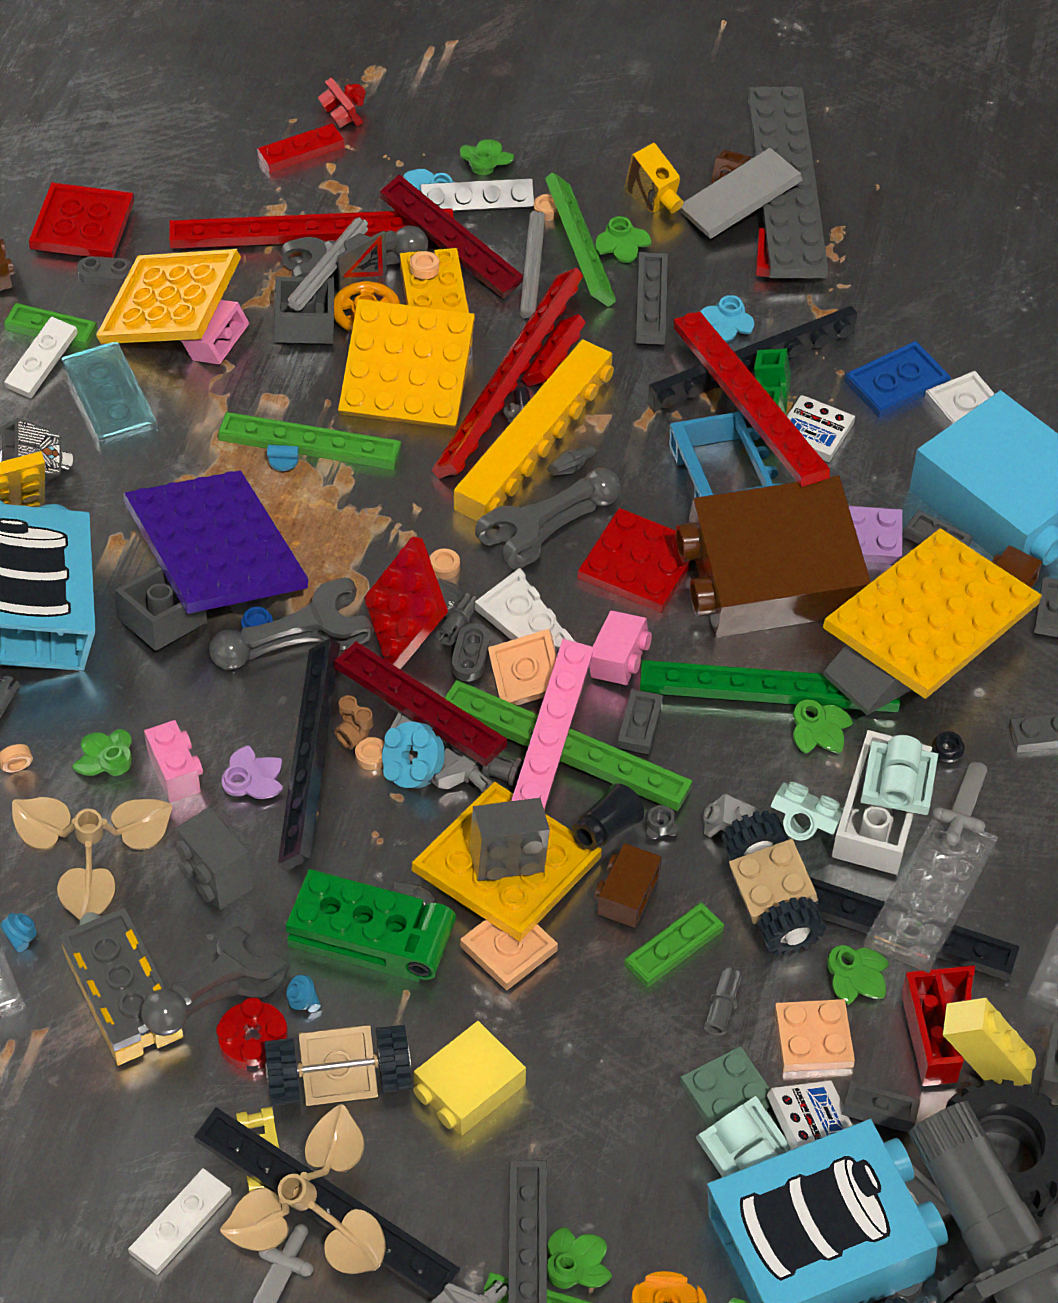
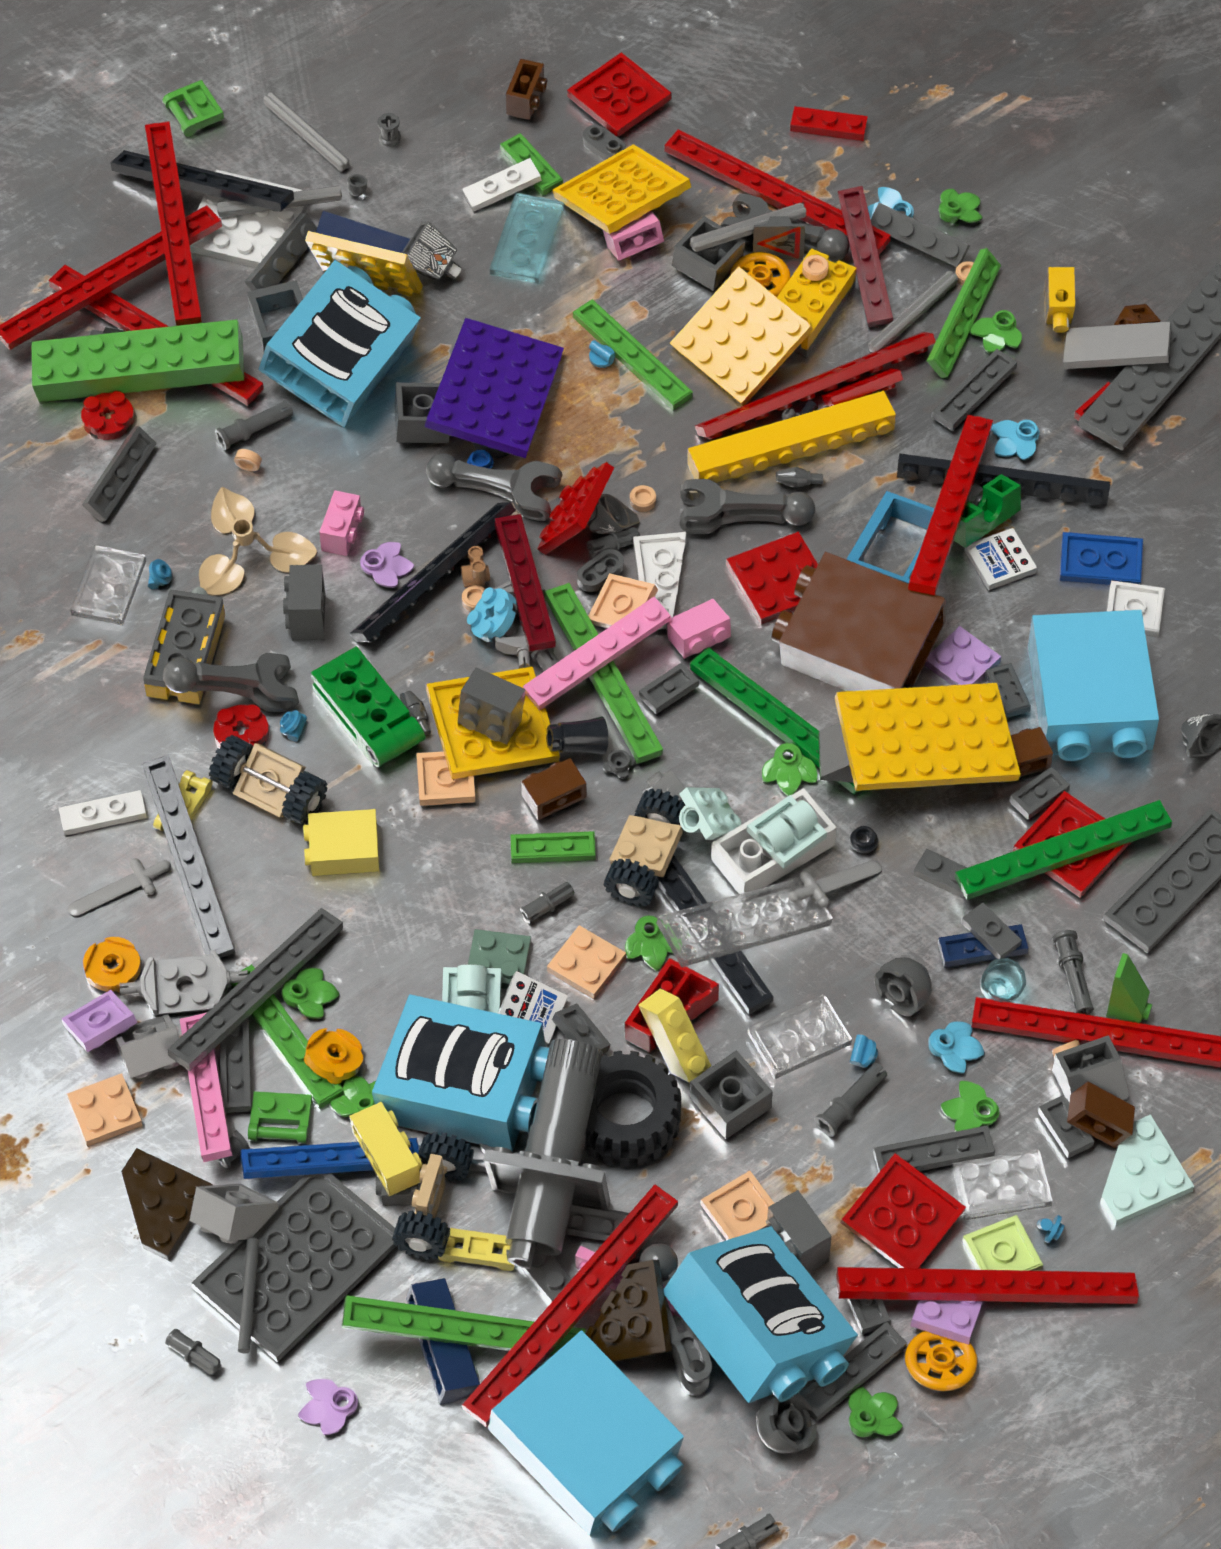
camera: 40 degrees right, 5 degrees up
bright green plate [72,728,132,776] -> none
tan plant [220,1104,386,1274] -> none
red hips [317,77,366,128] -> none

